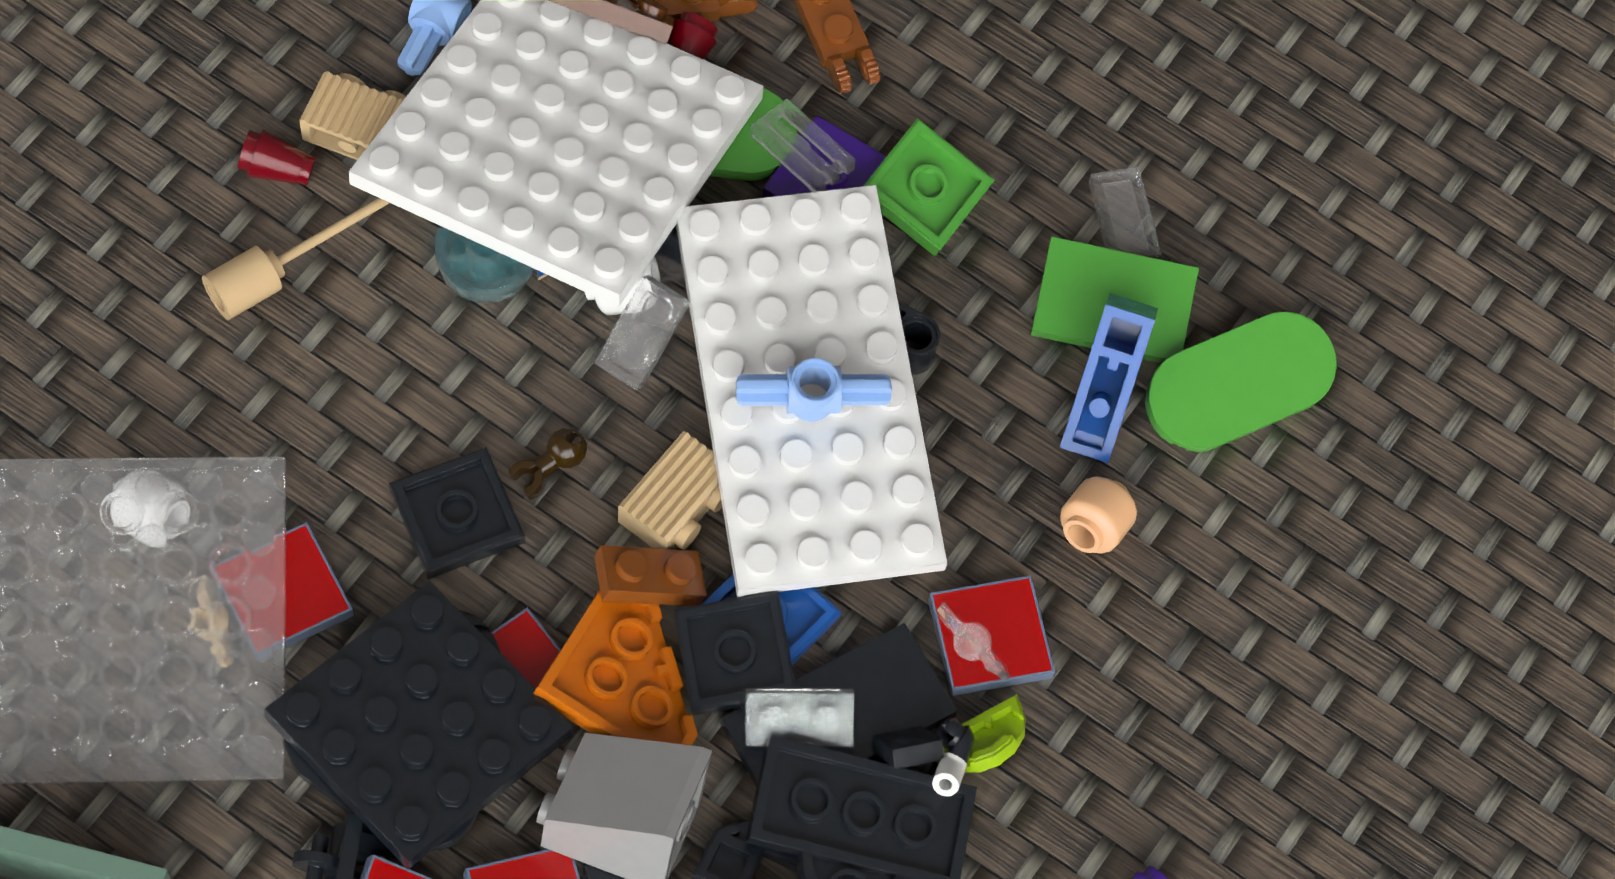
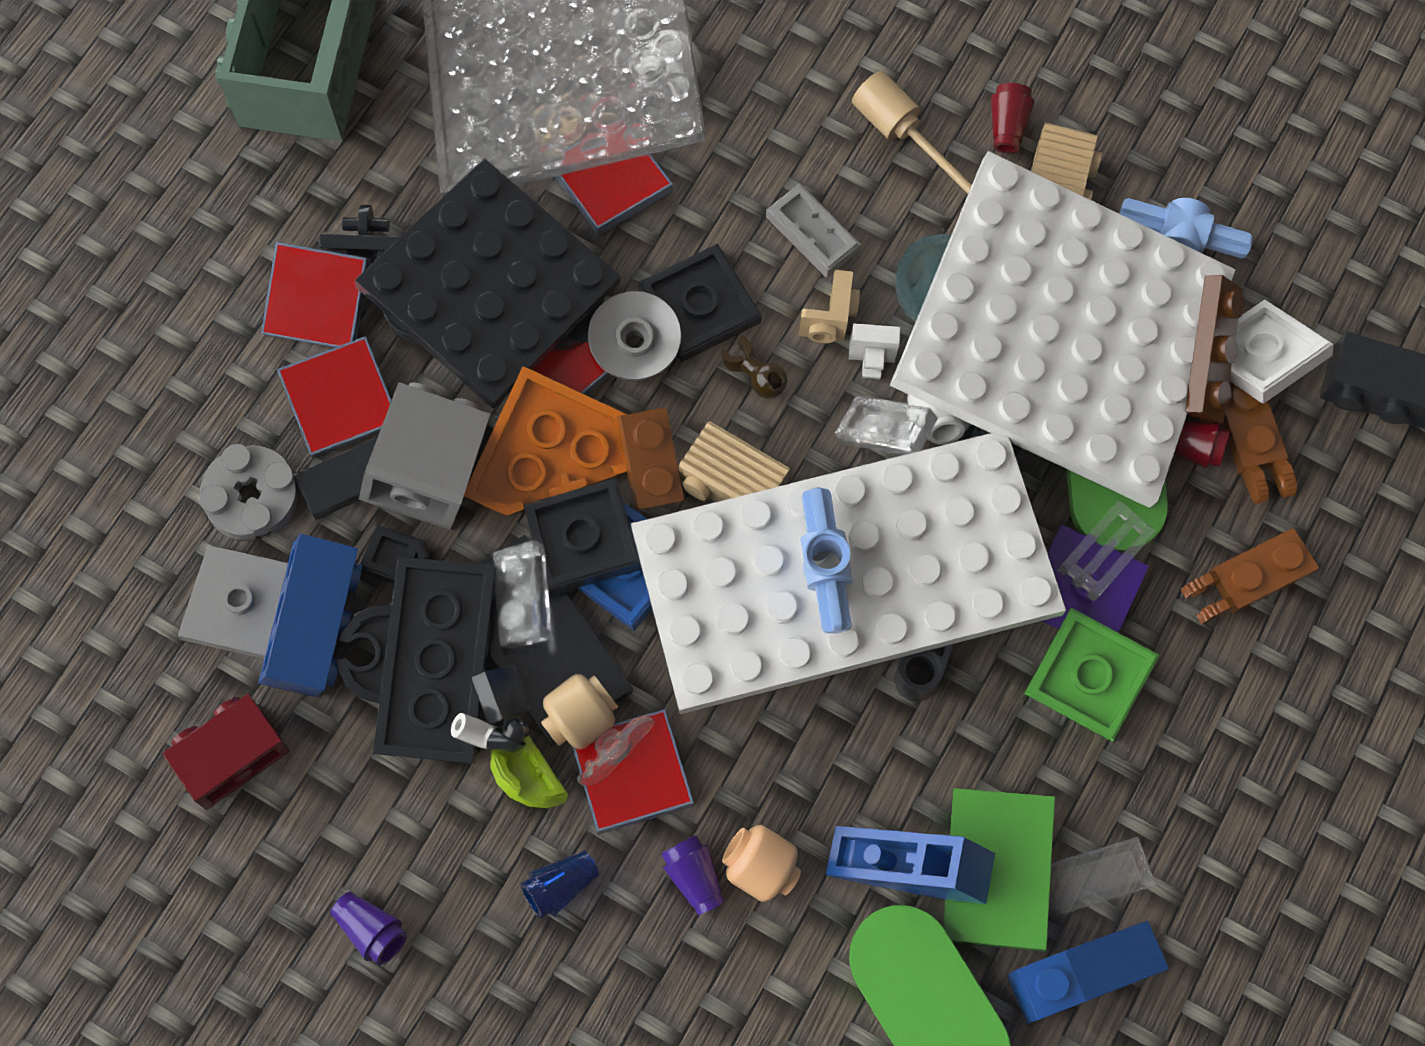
camera: 90 degrees right, 5 degrees up
none -> clear blue cone [520,850,599,919]
none -> tan head [541,674,618,749]
none -> light grey dish [588,291,681,381]
none -> dark purple cone [661,835,725,915]
none -> light grey plate [766,183,861,278]
none -> tan bracket [799,270,860,343]
none -> white tile [849,323,900,380]
none -> blue slope [1007,920,1169,1024]

